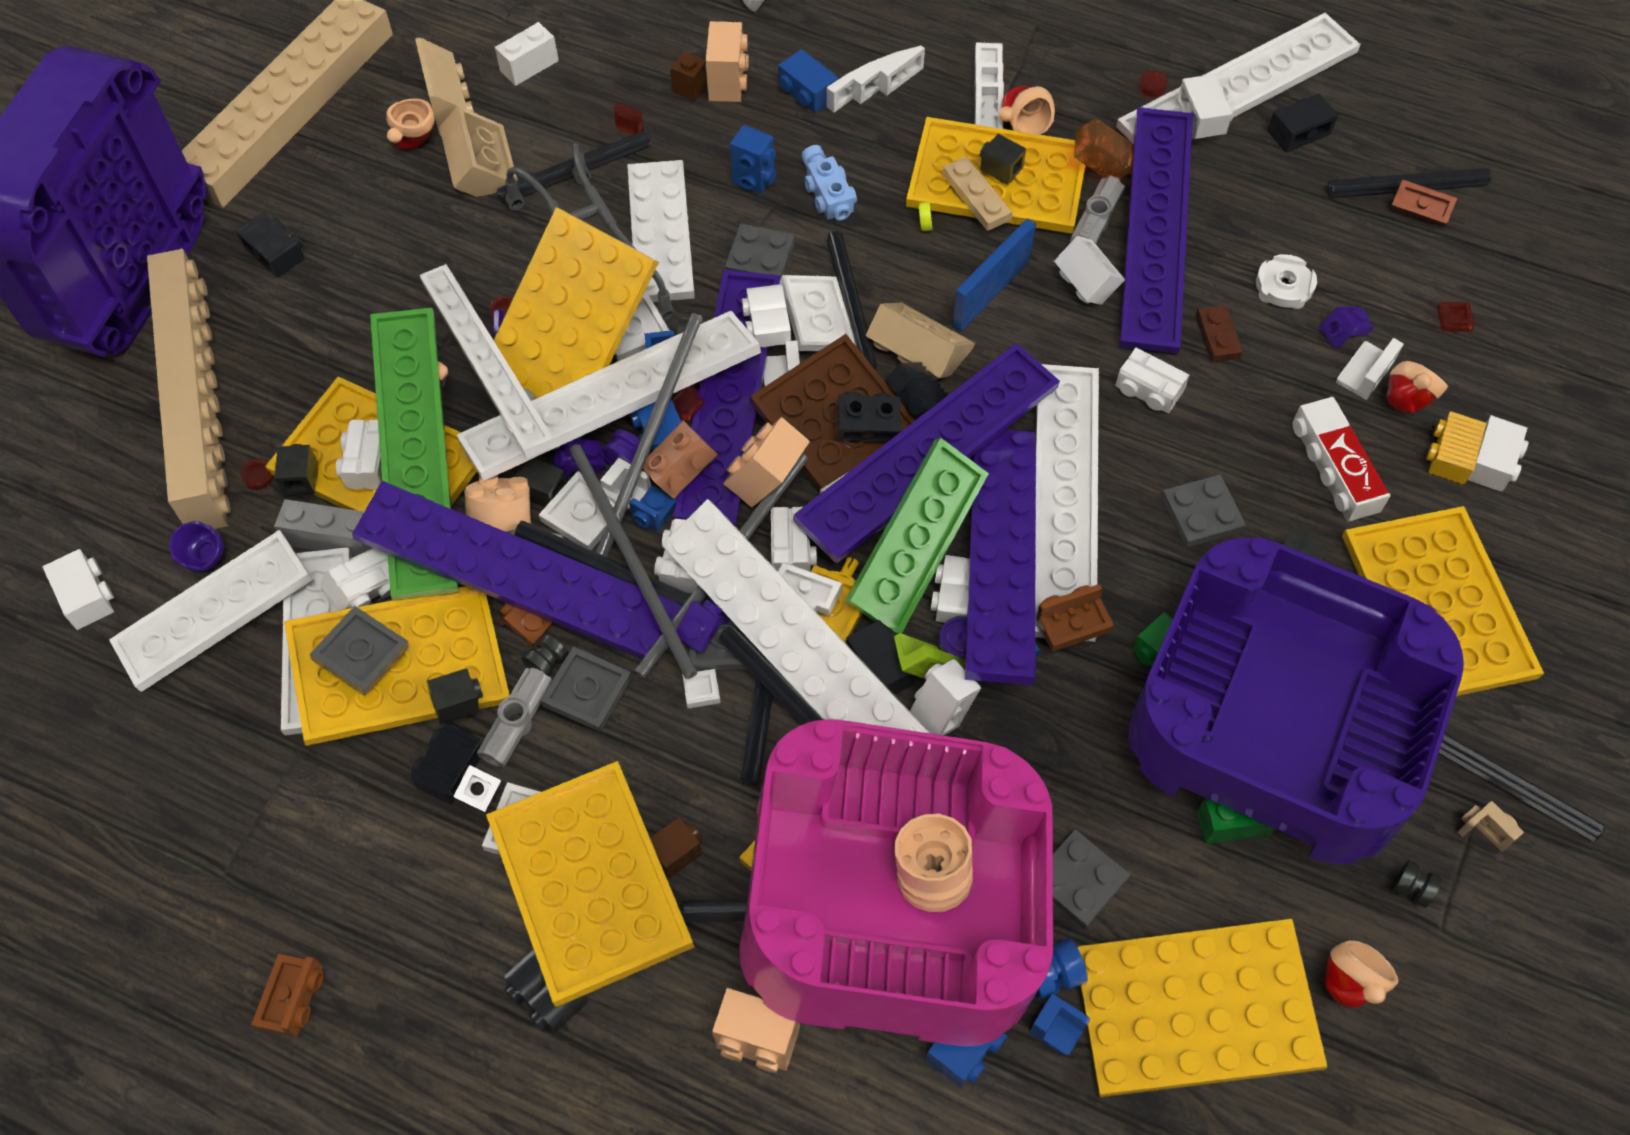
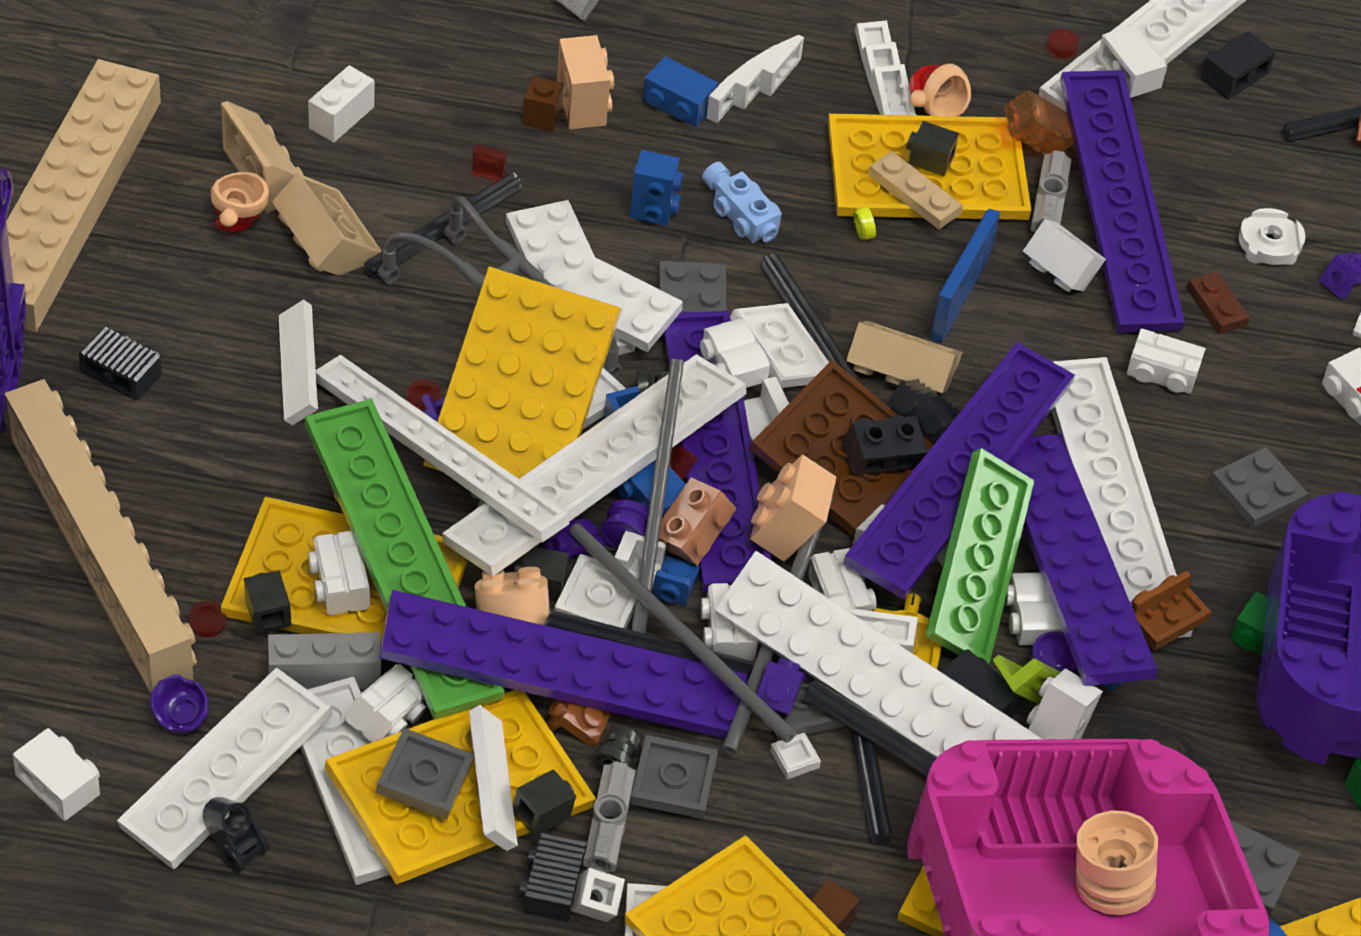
camera: 20 degrees left, 10 degrees down
none -> black piece [202,797,269,873]
none -> white tile [279,299,318,426]
none -> white tile [469,705,518,851]
none -> white plate [543,245,683,352]

